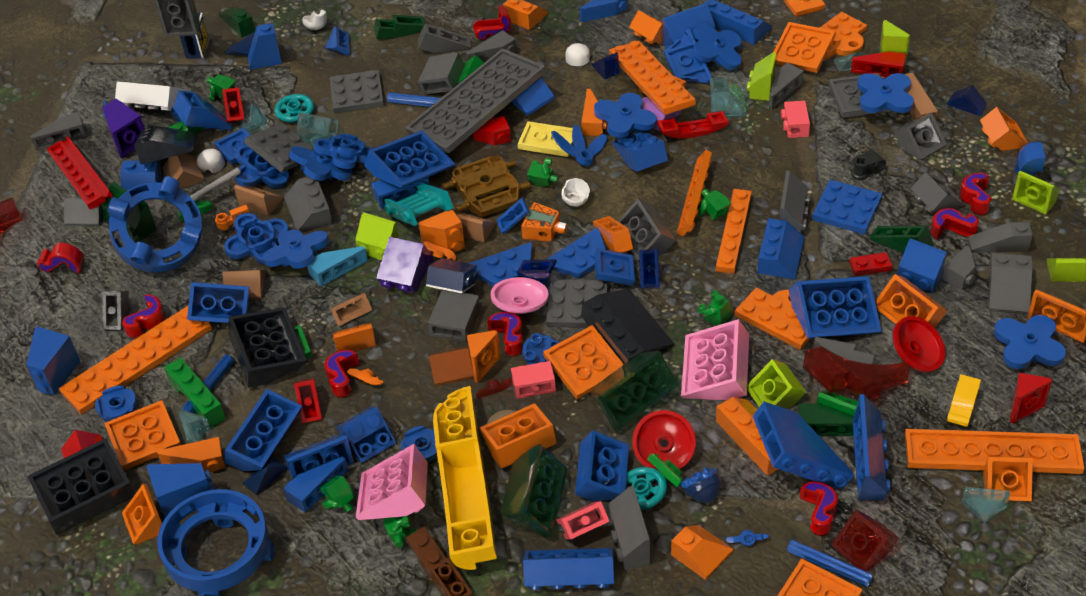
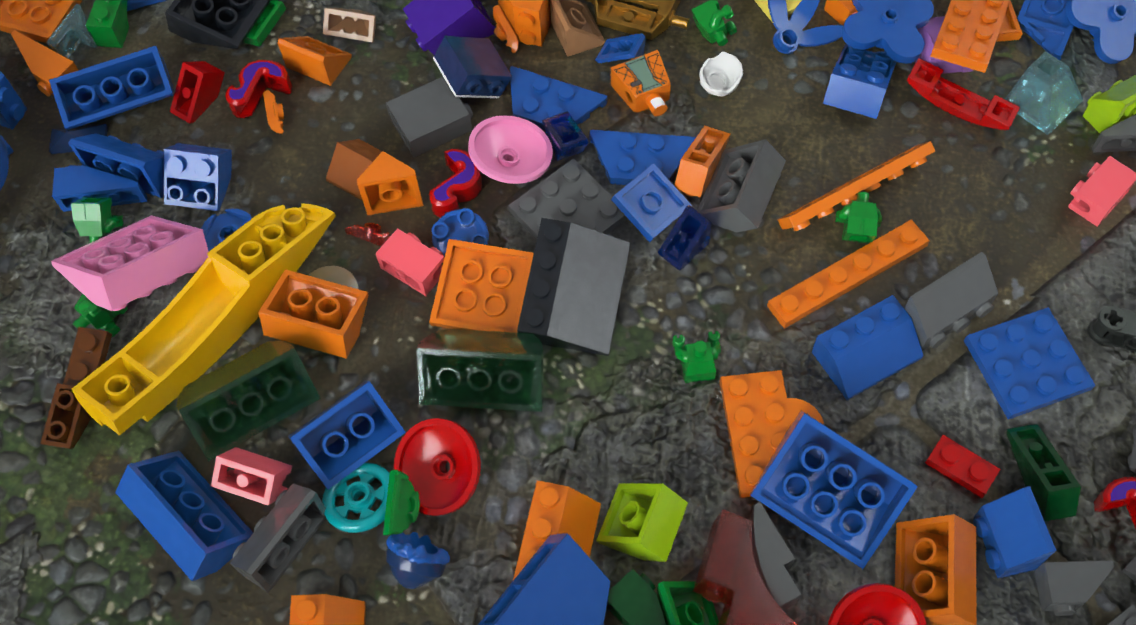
camera: 45 degrees right, 15 degrees up
bright pink slope [681,319,749,400] -> none

